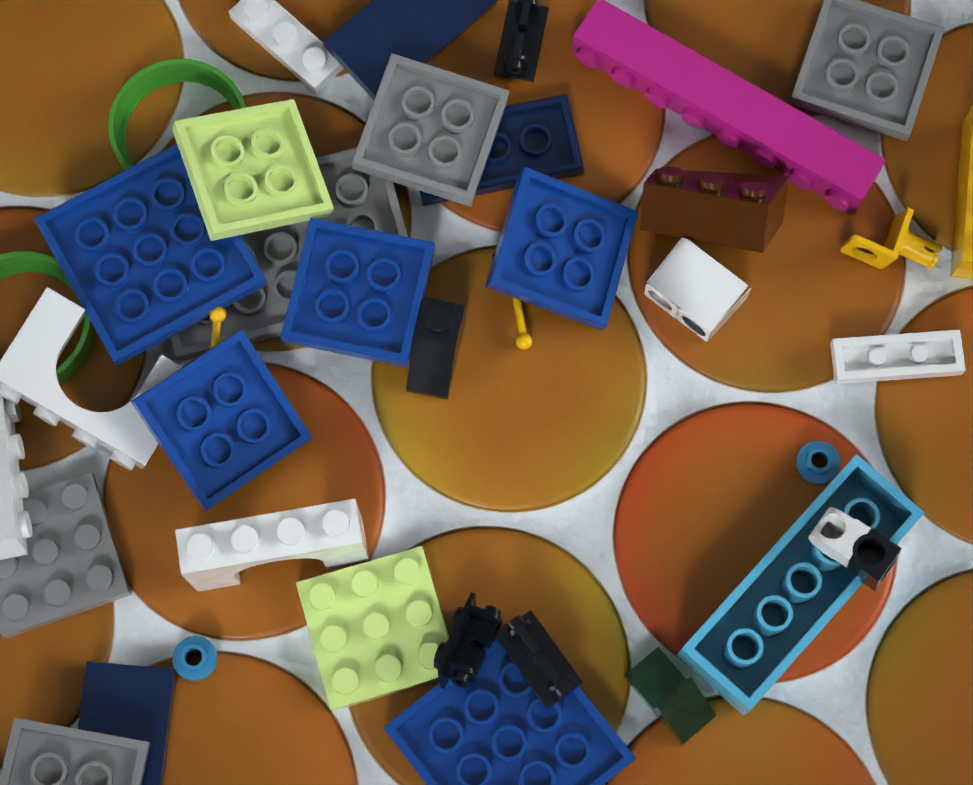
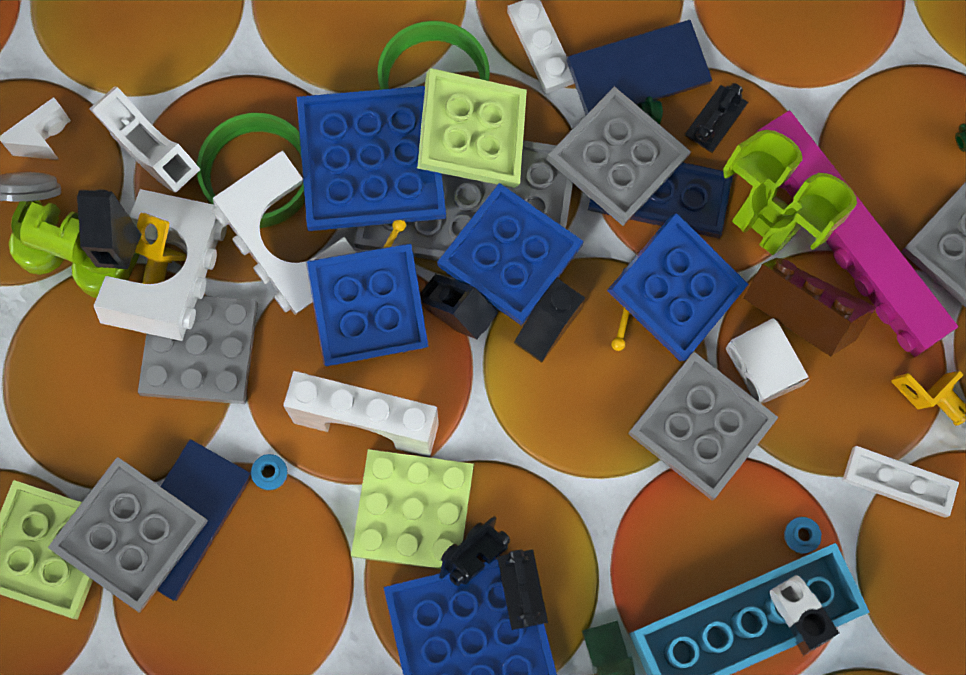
camera: 20 degrees right, 0 degrees up
none -> black slope [420,273,498,340]
none -> light grey plate [628,352,778,501]
none -> dark green plate [637,96,663,125]
none -> lime piece [723,130,857,256]

